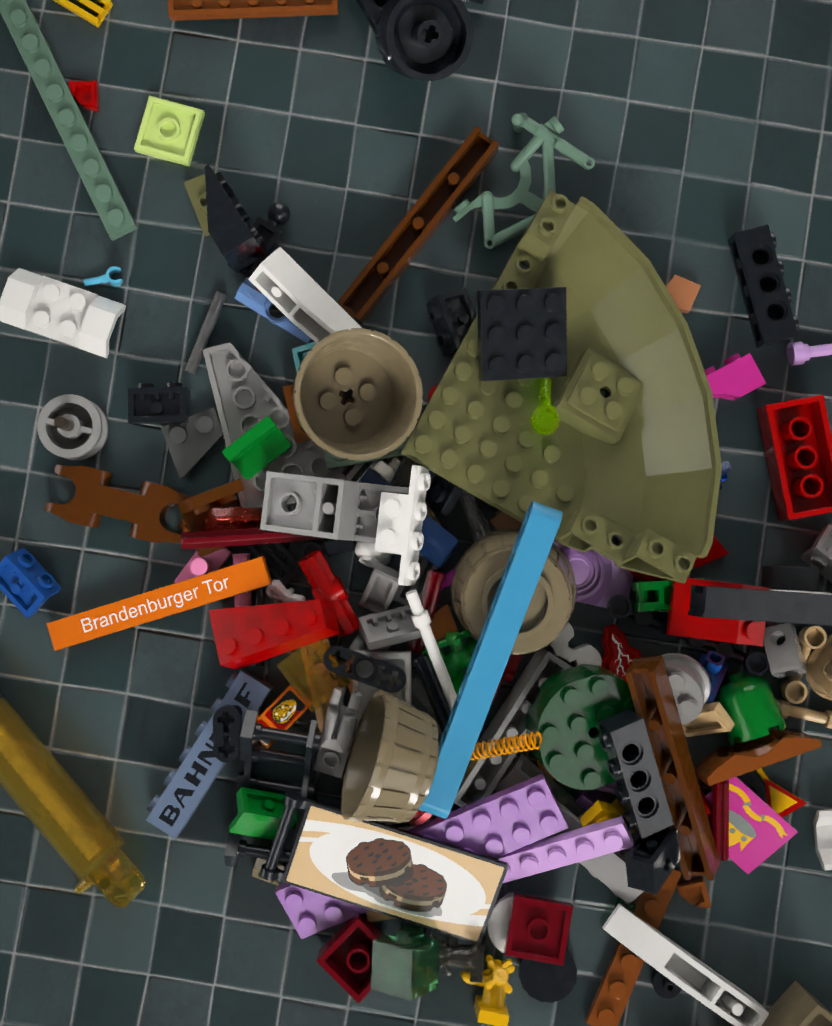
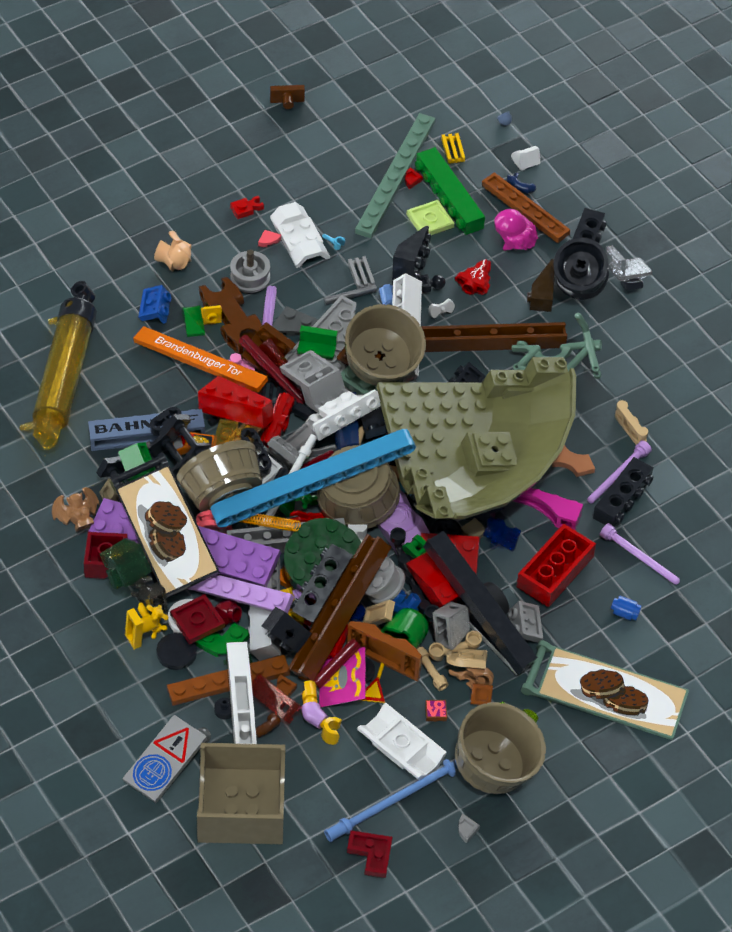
camera: 40 degrees right, 35 degrees down
black bracket [128,382,191,424] -> none
black plate [477,287,567,381] -> none
clear neon green plate [530,378,559,435] -> none
none -> medium nougat animal [52,487,100,532]
none -> green slope [182,305,205,337]
none -> green plate [195,623,250,657]
none -> yellow bracket [201,305,222,325]
none -> dark red rock [214,600,242,625]
none -> clear red plate [252,673,302,723]
none -> reddish brown arm [255,713,281,738]
none -> coral tile [258,230,281,247]
none -> lavender axle [262,286,277,326]
none -> yellow piece [301,680,342,745]
none -> light grey tile [348,256,375,289]
none -> green brick [415,147,485,235]
none -> white piece [428,298,455,318]
none -> red rock [455,259,491,295]
none -> dark pink hair [494,209,538,251]
none -> dark brown slope [527,259,554,312]
none -> lavender piece [587,440,652,504]
none -> tan plate [615,400,648,445]

